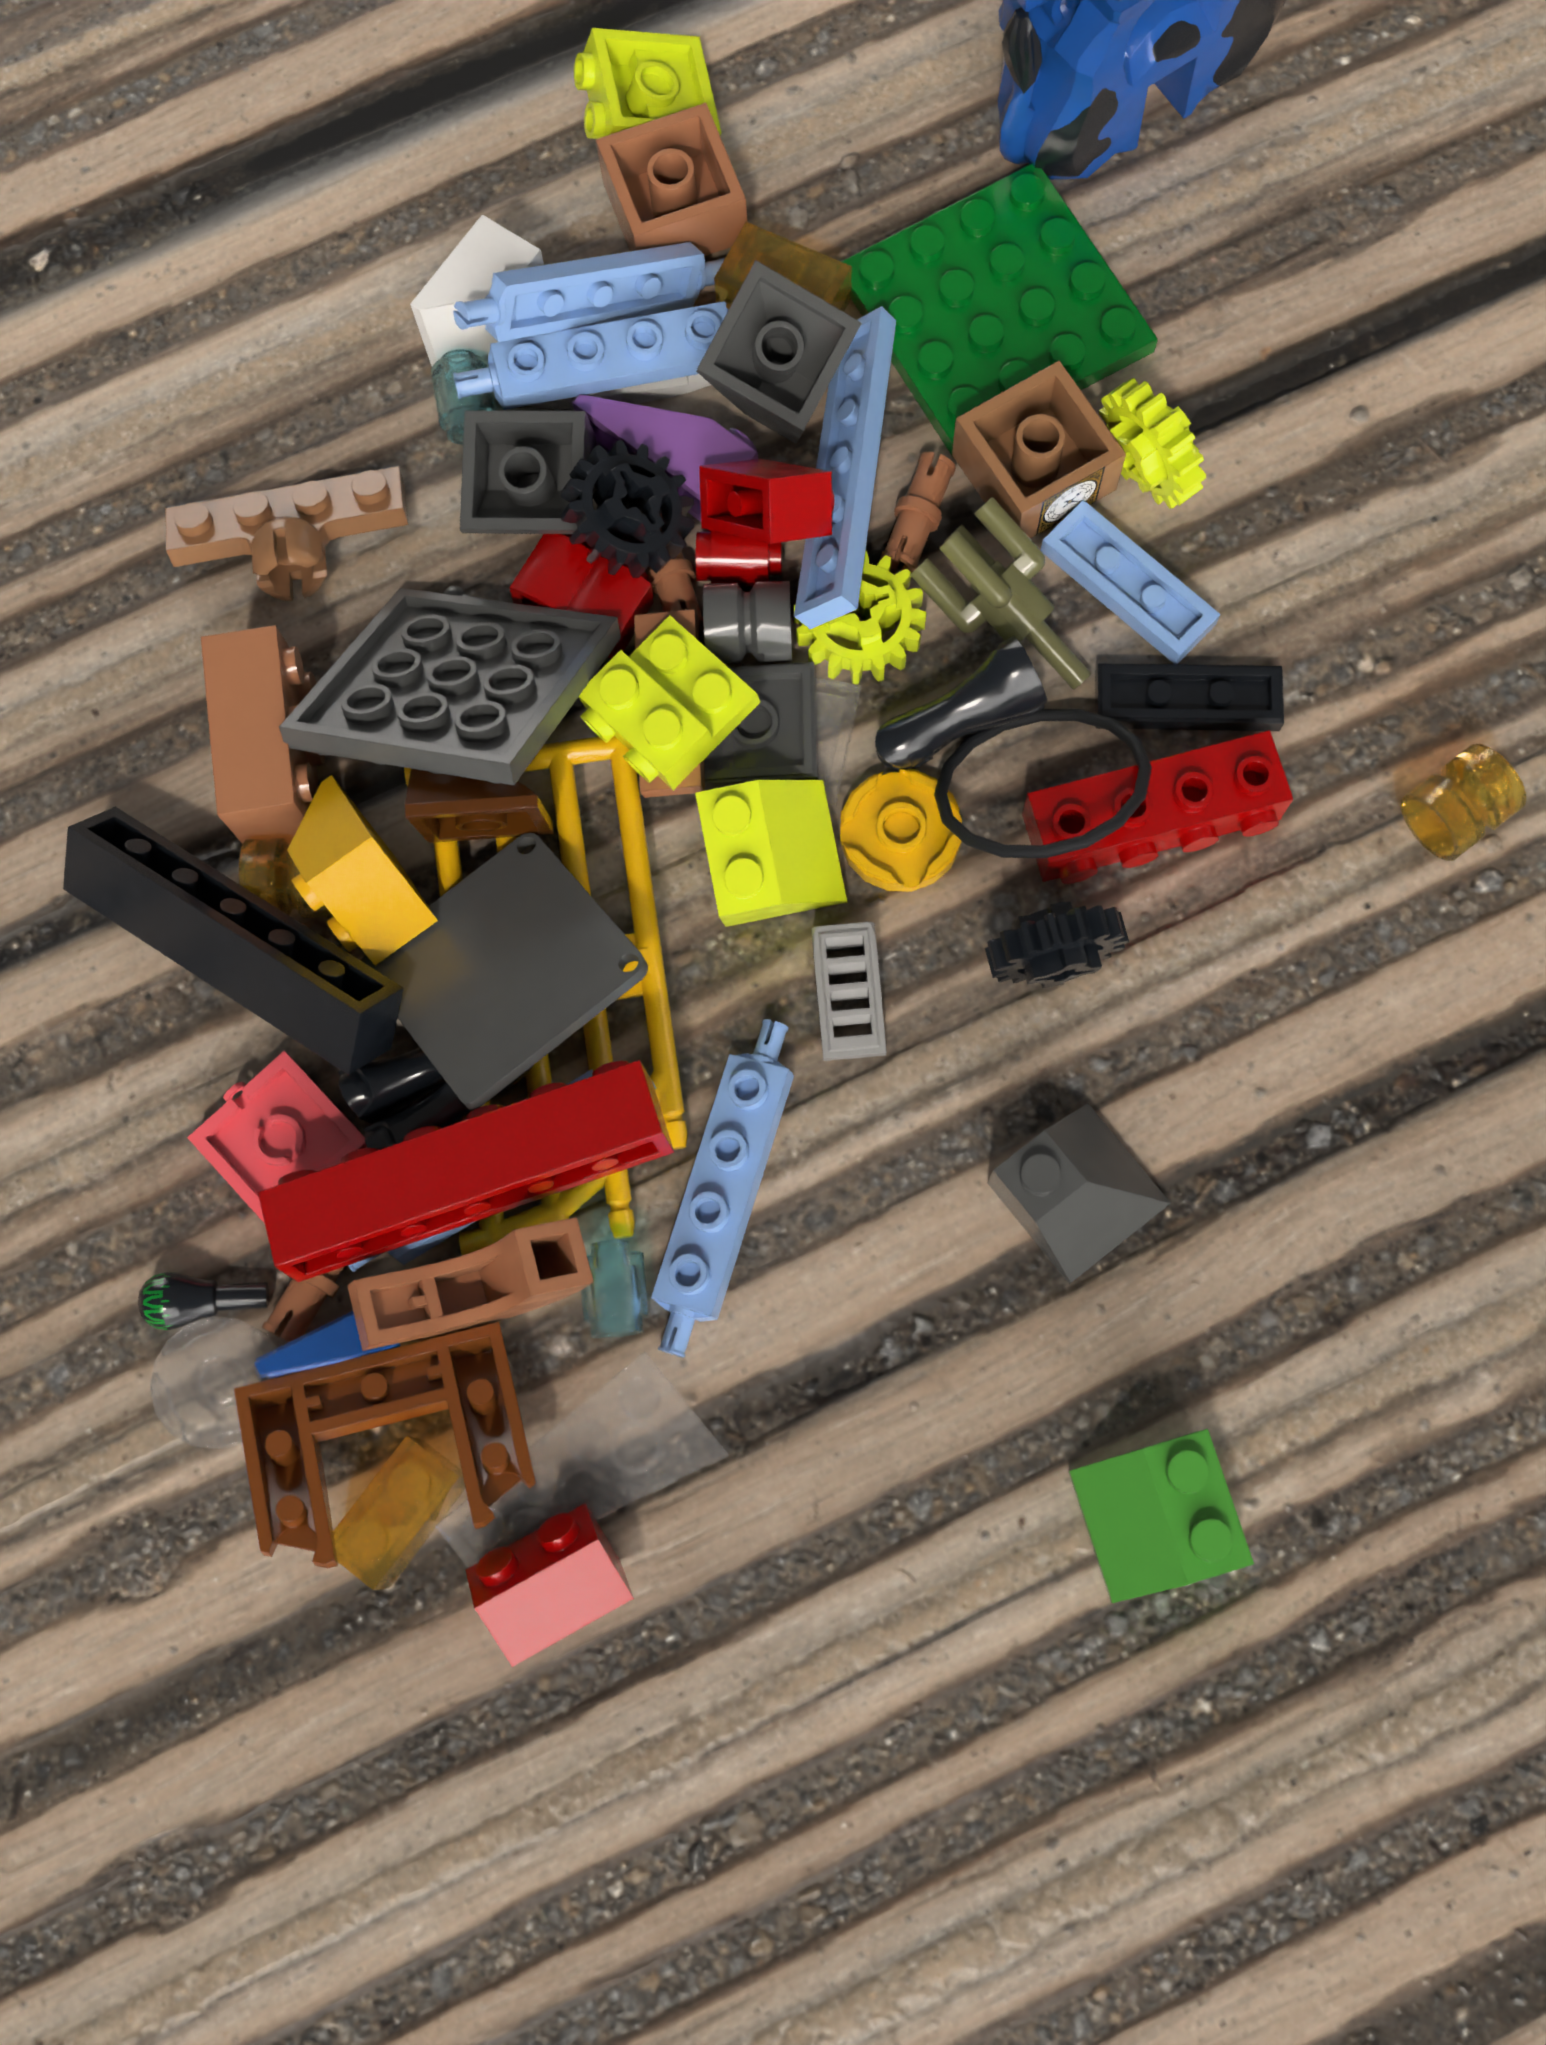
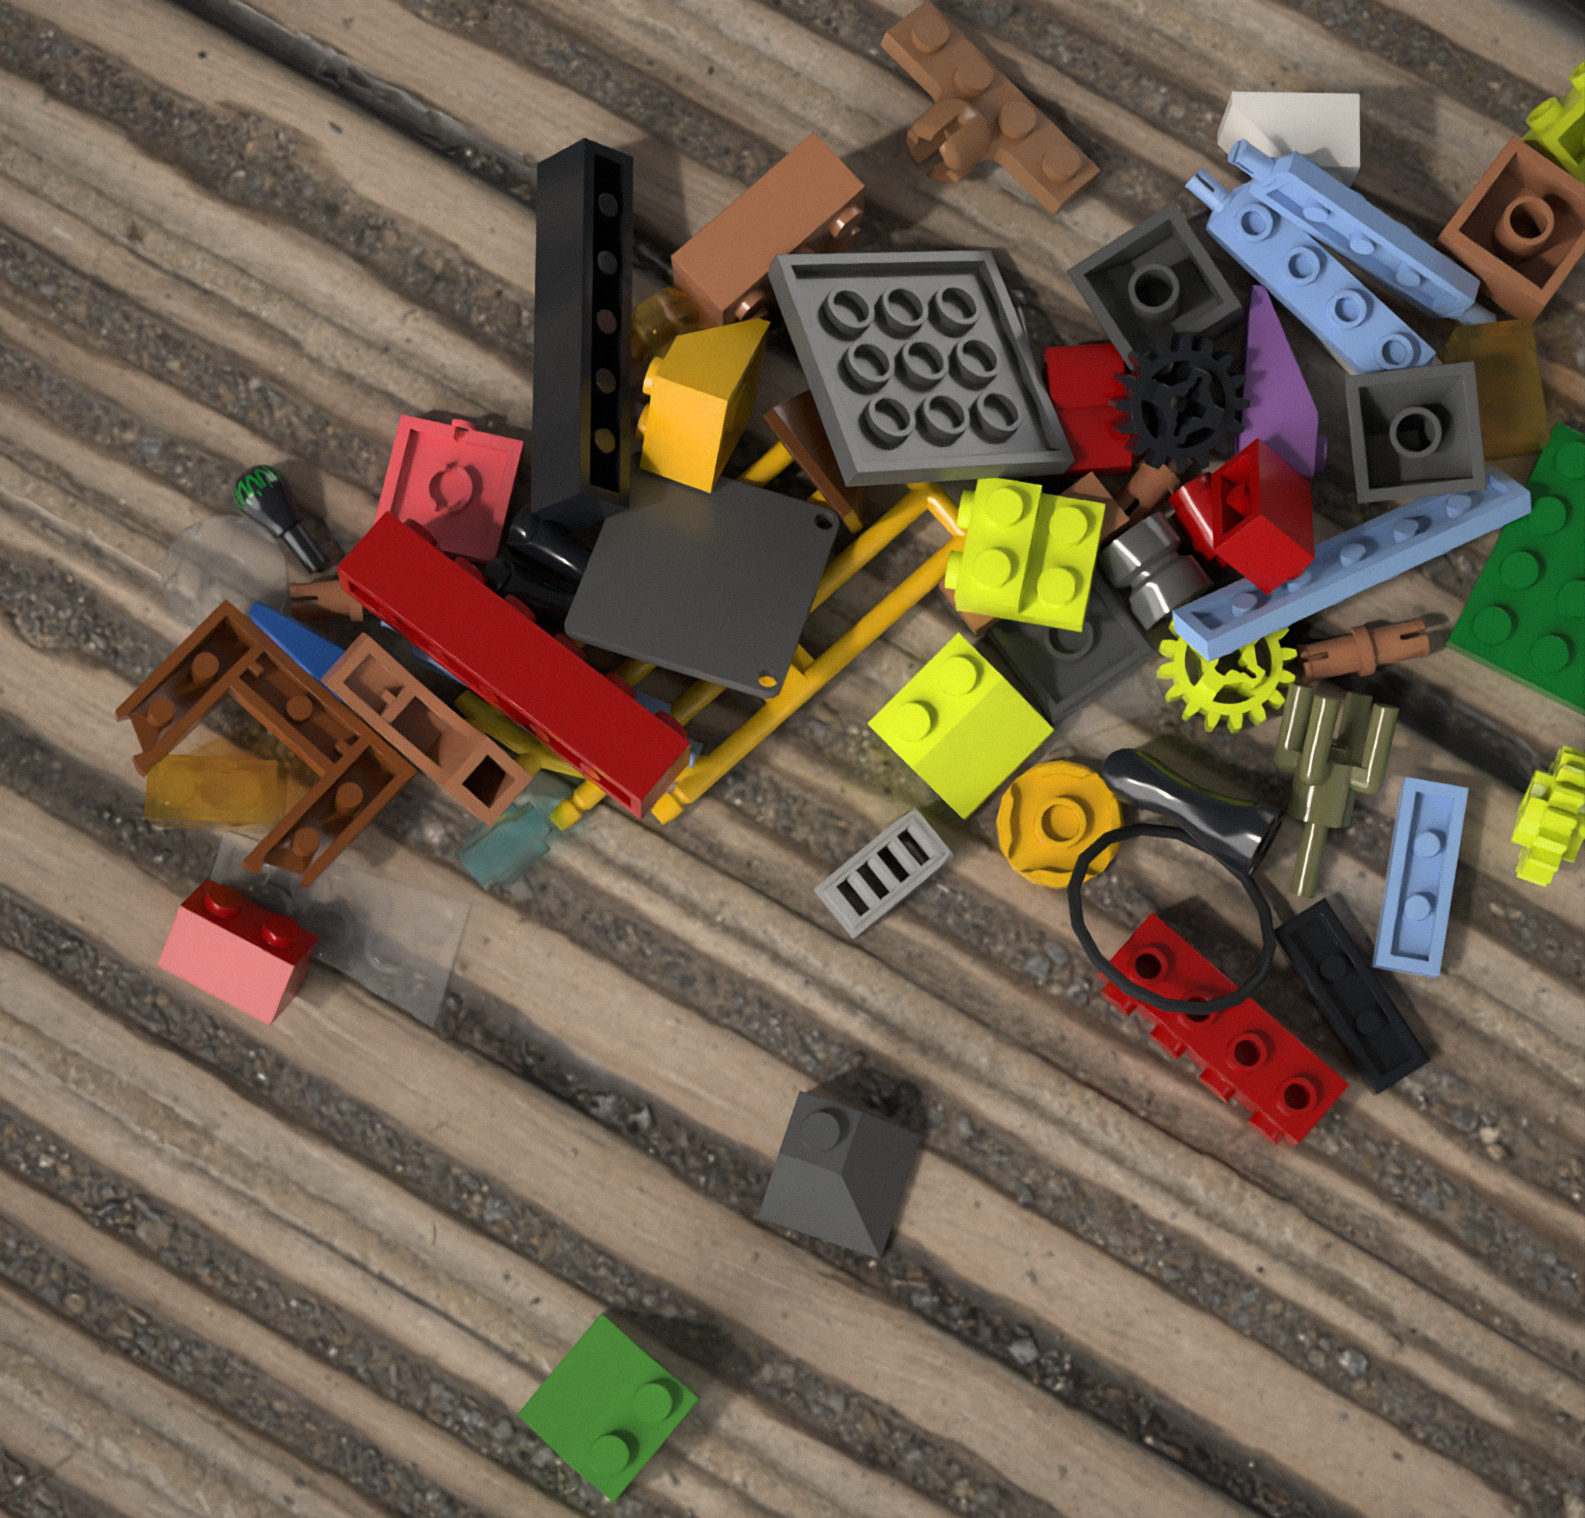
camera: 50 degrees right, 5 degrees up
clear light blue brick [431,349,497,445] -> none
light blue plate [651,1019,794,1358] -> none
medium nougat brick [952,361,1126,539] -> none
black gear [985,901,1129,988] -> none
clear yellow wheel [1401,744,1527,861] -> none

